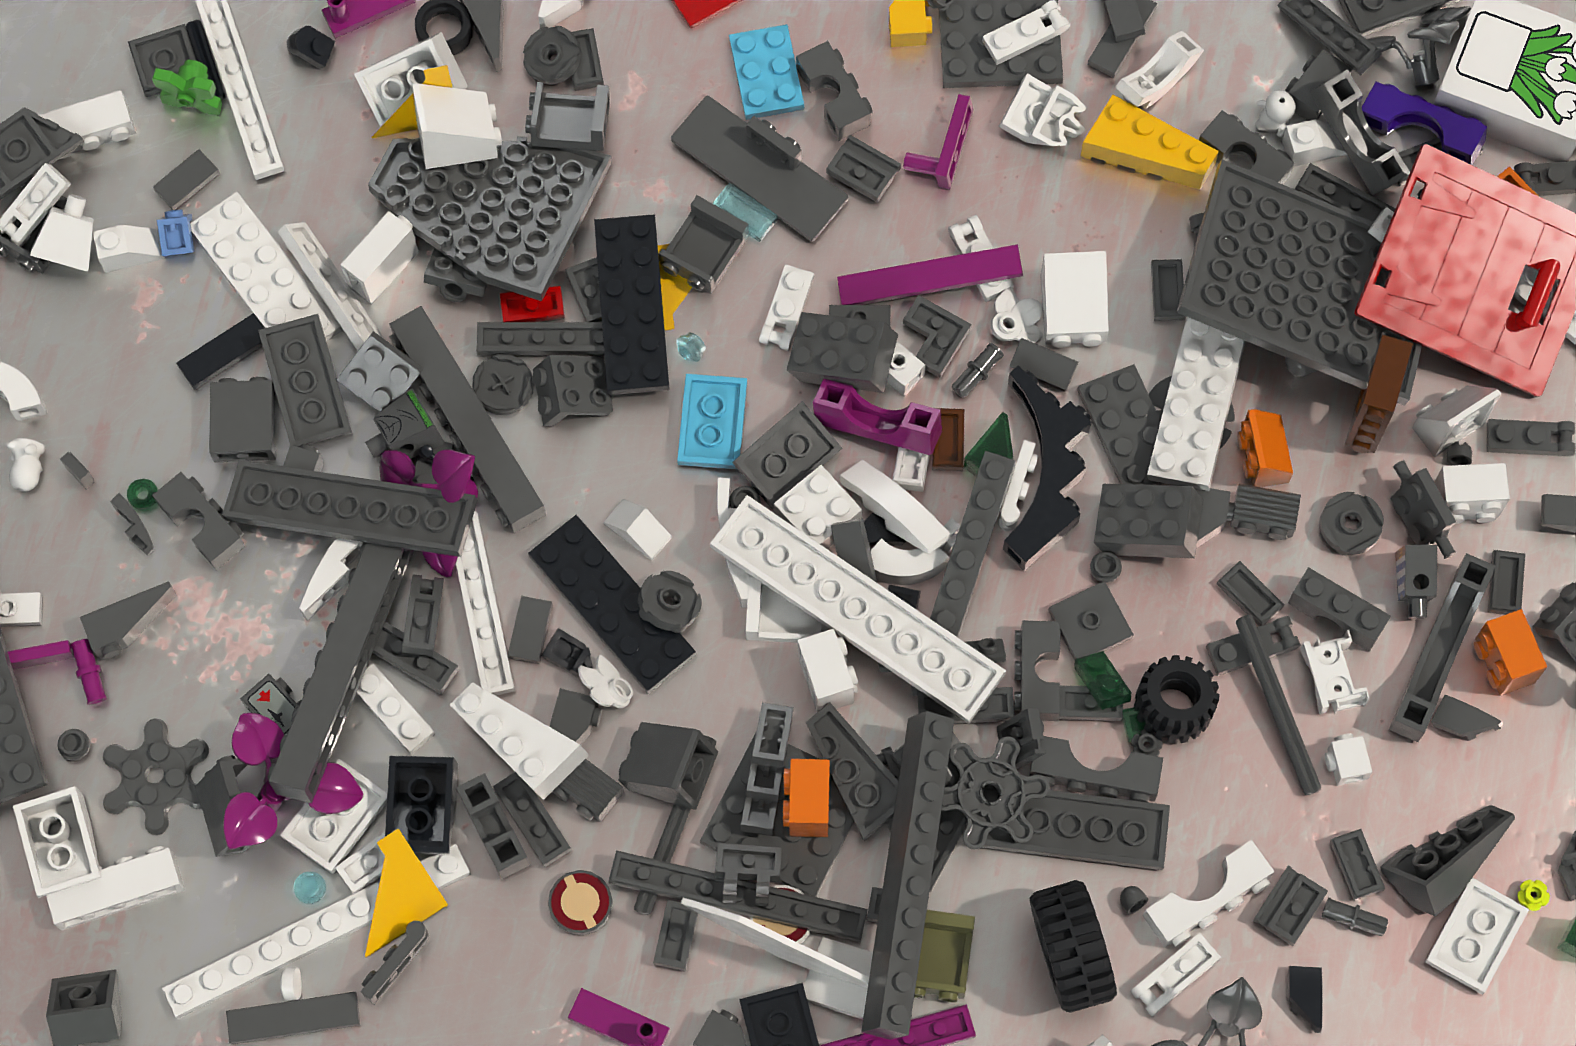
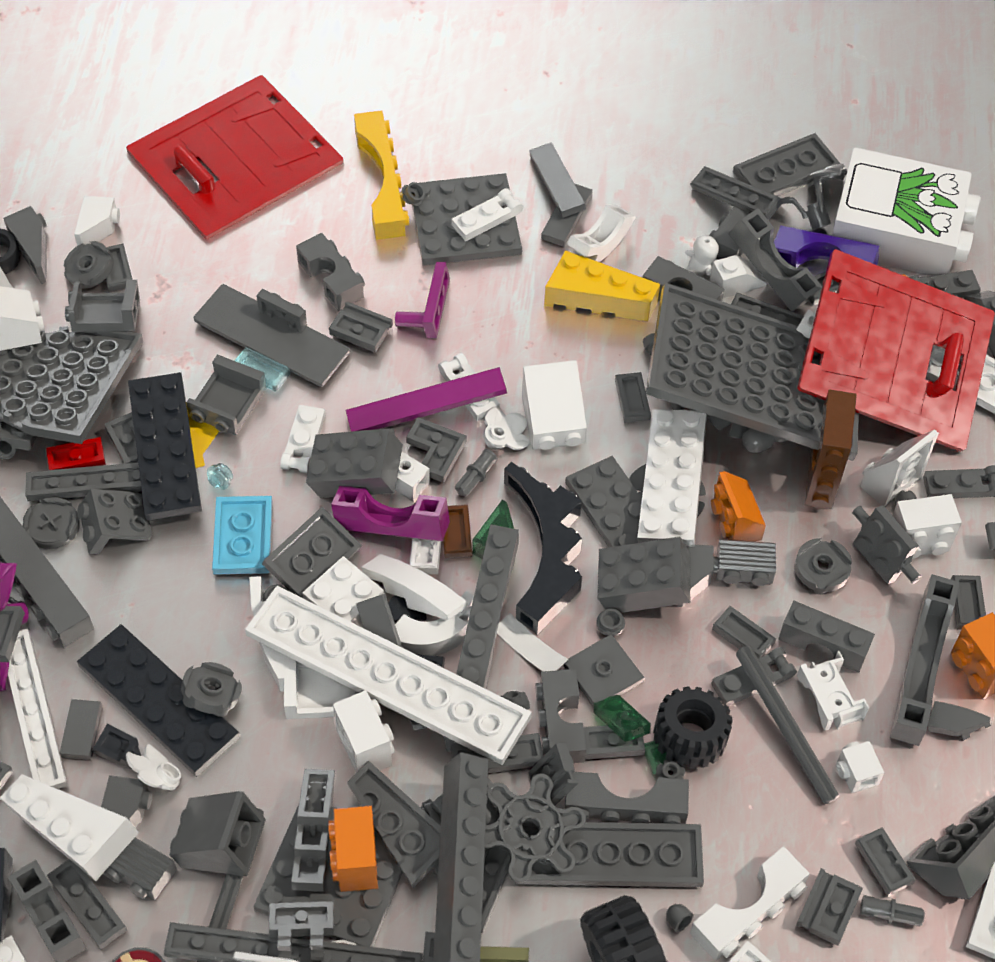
camera: 10 degrees left, 15 degrees down
white slope [604,499,672,560] -> none
medium azure plate [729,24,804,120] -> none
white plate [998,440,1039,531] -> none
white plate [999,74,1087,146] -> none
dark grey tile [1010,338,1079,390] -> none
dark grey torso [1396,545,1437,618] -> none
none -> white sticker [497,613,569,671]

